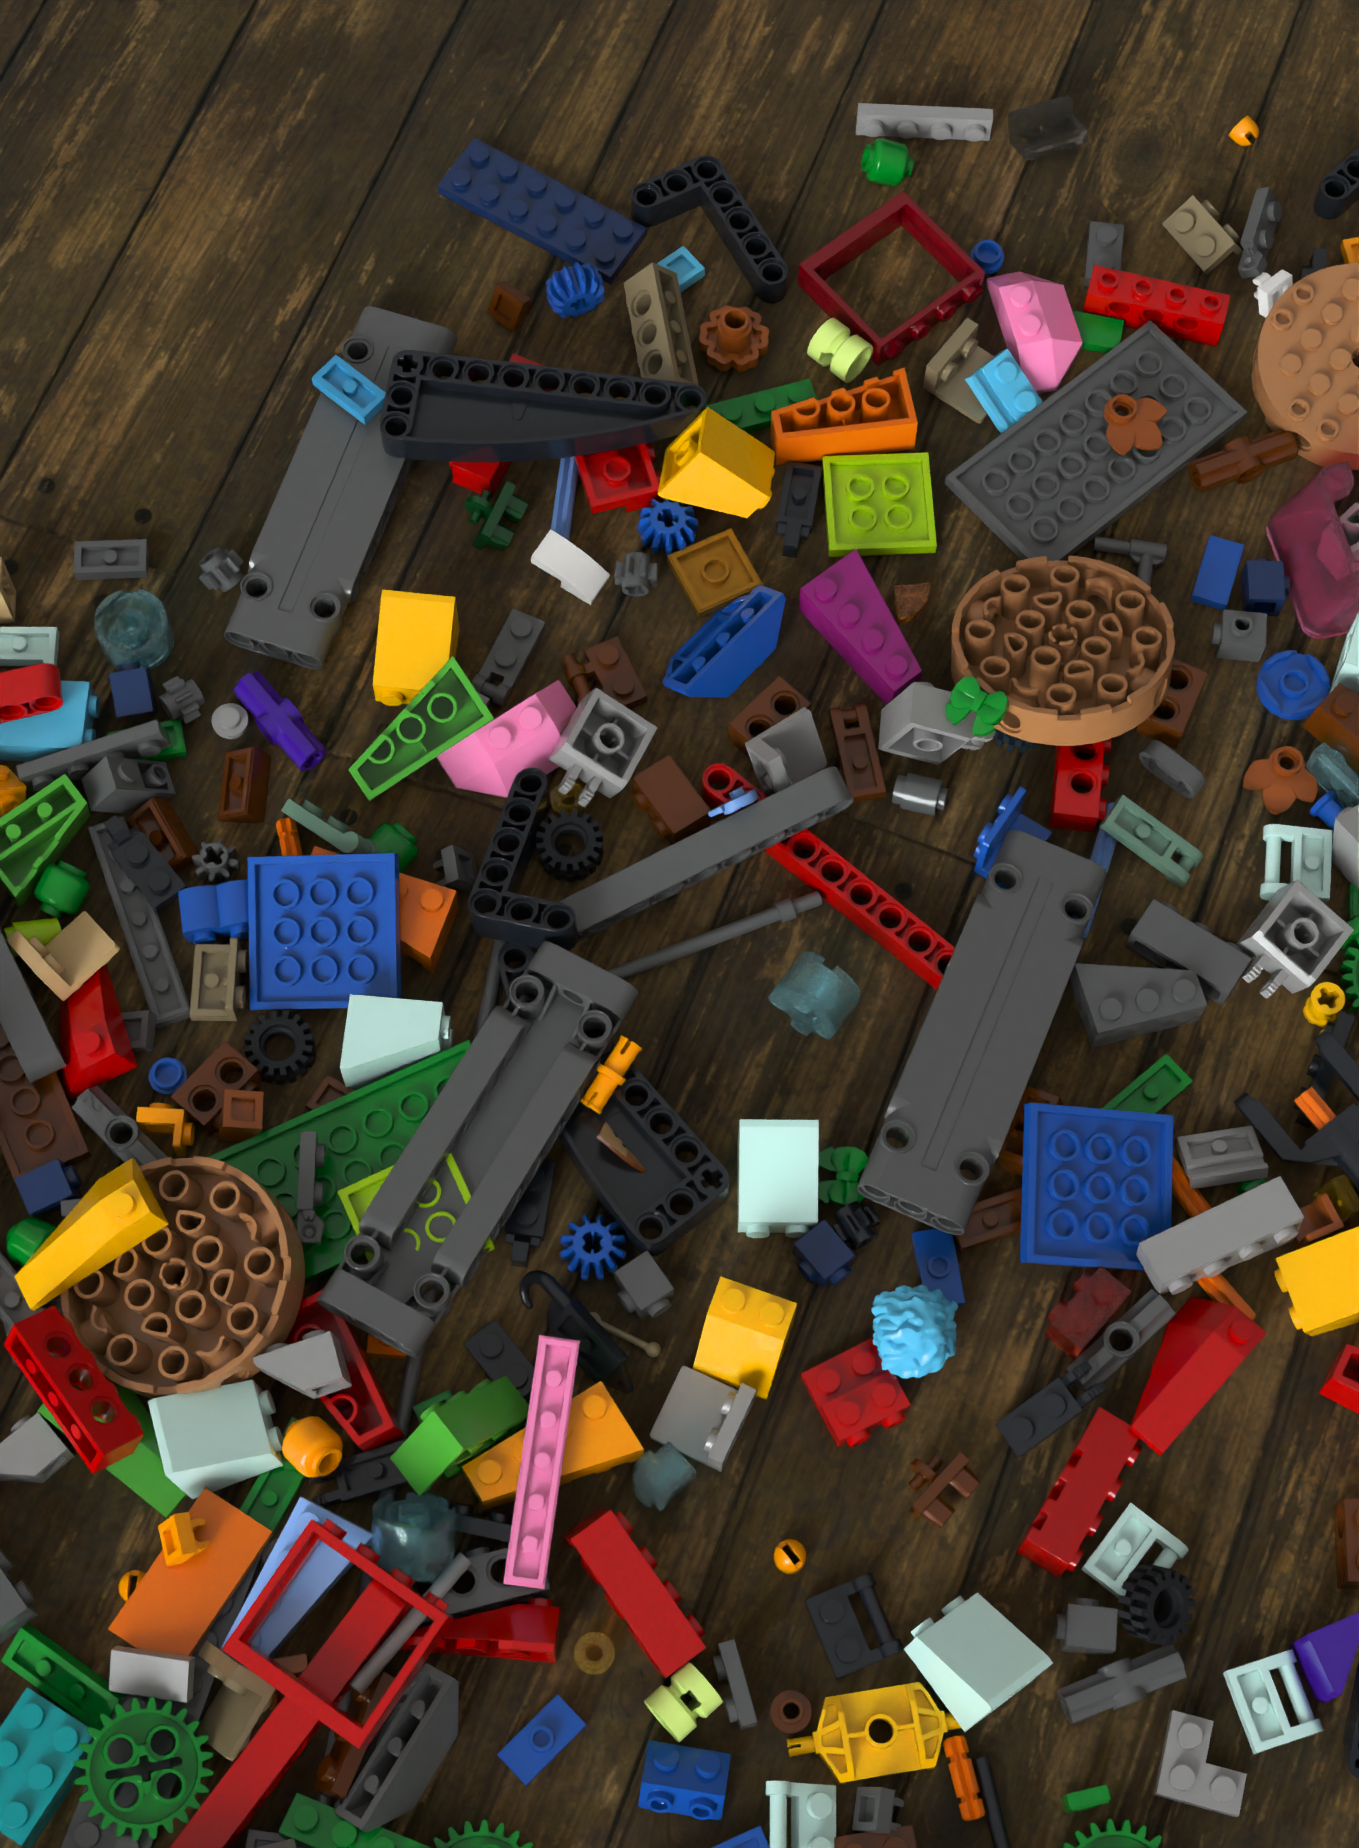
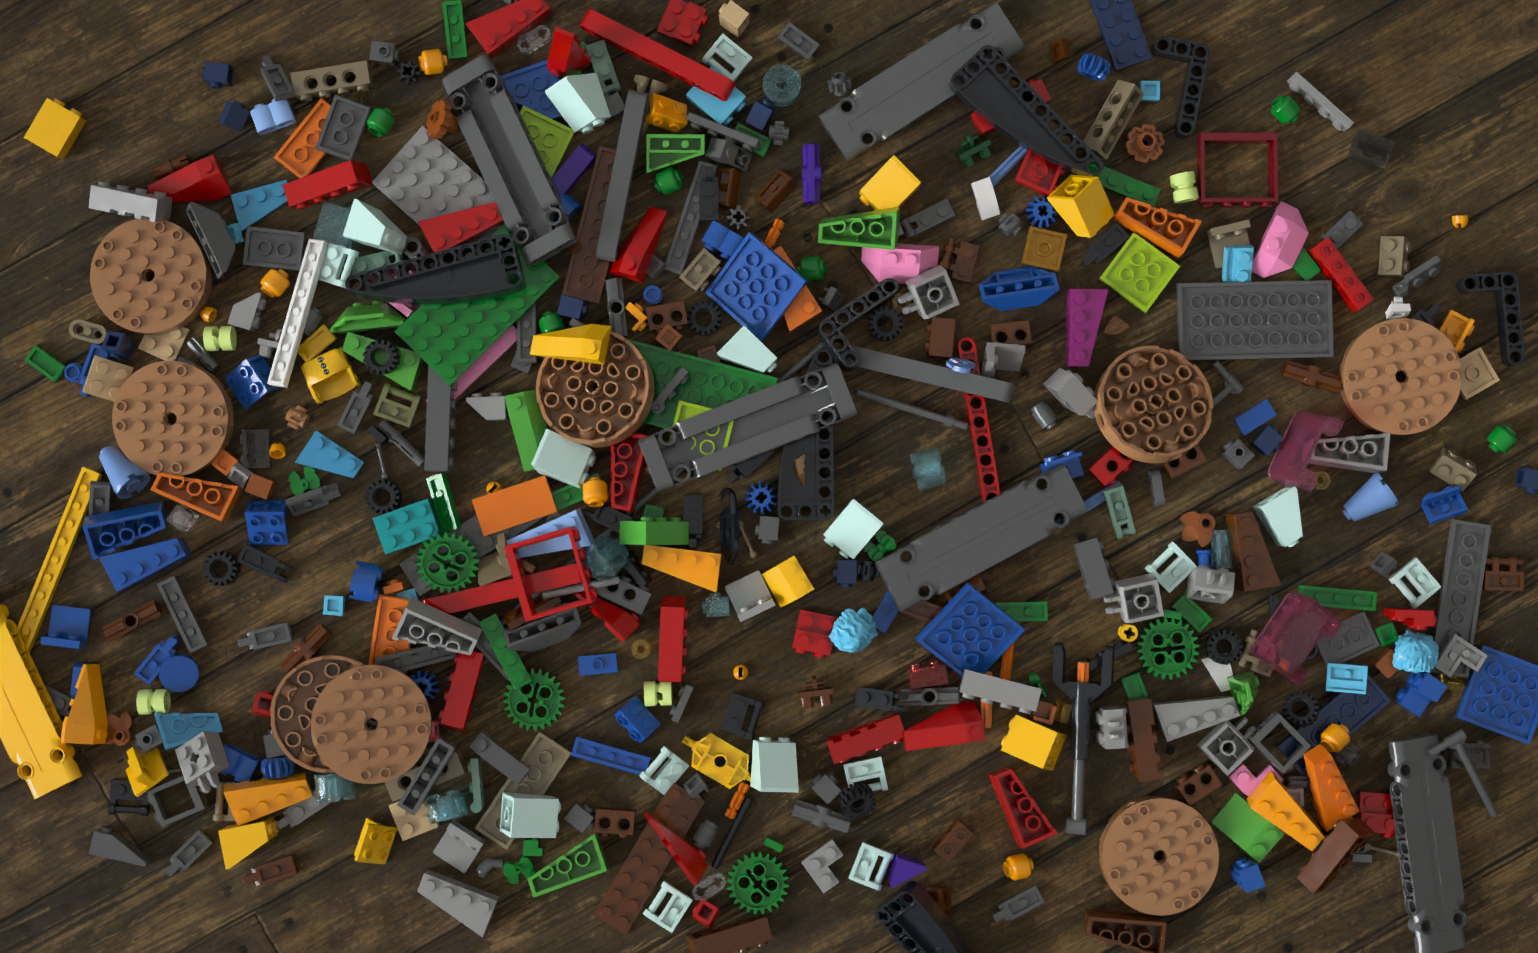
camera: 40 degrees right, 20 degrees up
lime cone [3,917,62,957] -> none
red brick [4,1305,144,1474] -> none
tan bracket [6,911,120,1001] -> none
light grey tile [109,1646,195,1703] -> none
light orange tile [158,1512,210,1566] -> none
light grey plate [211,703,249,739] -> none
light grey slope [253,1330,352,1399] -> none
sand green plate [281,798,378,854] -> none
dark azure plate [312,355,386,425] -> none
bright pink tile [503,1335,580,1590] -> none
light orange pin [579,1035,642,1114] -> none
reddish brown plate [770,1690,812,1734] -> none
reddish brown plate [828,703,886,803] -> none
green piece [945,676,1010,736] -> none
blue plate [970,240,1004,274] -> none
dark grey wedge [1068,963,1207,1048] -> none
dark orange plate [1104,394,1167,455] -> none
light grey plate [1176,1126,1269,1189] -> none
blue tile [1256,650,1330,720] -> none

